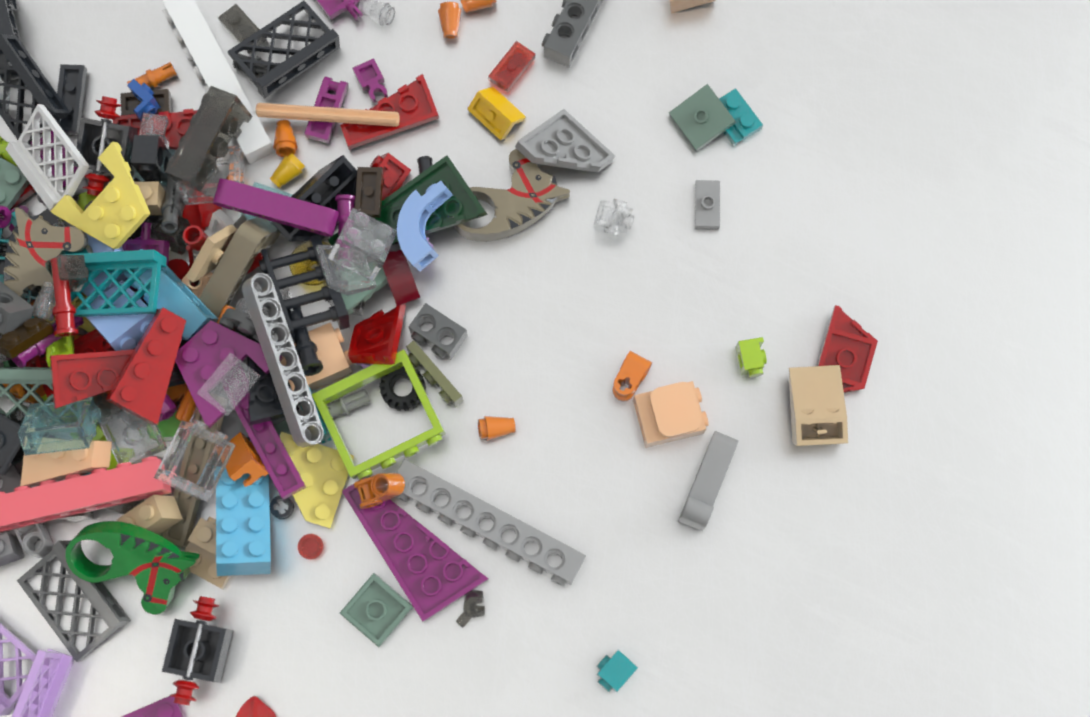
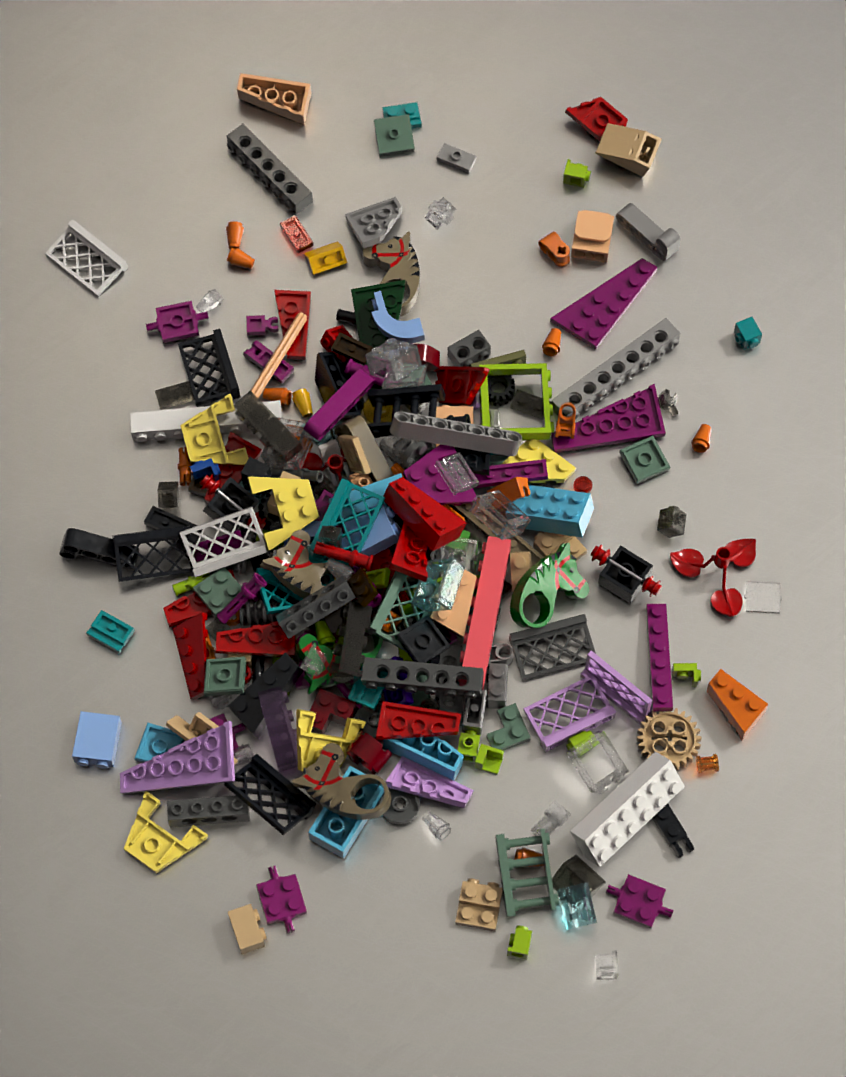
camera: 65 degrees left, 10 degrees down
clear panel [139,113,170,149] -> none
none -> clear smoke brick [157,481,179,508]
none -> light yellow wing [180,394,249,465]
none -> clear smoke plate [510,389,551,420]
none -> magenta wing [550,258,658,349]
none -> clear smoke brick [657,506,687,538]
none -> orange cone [691,424,711,453]

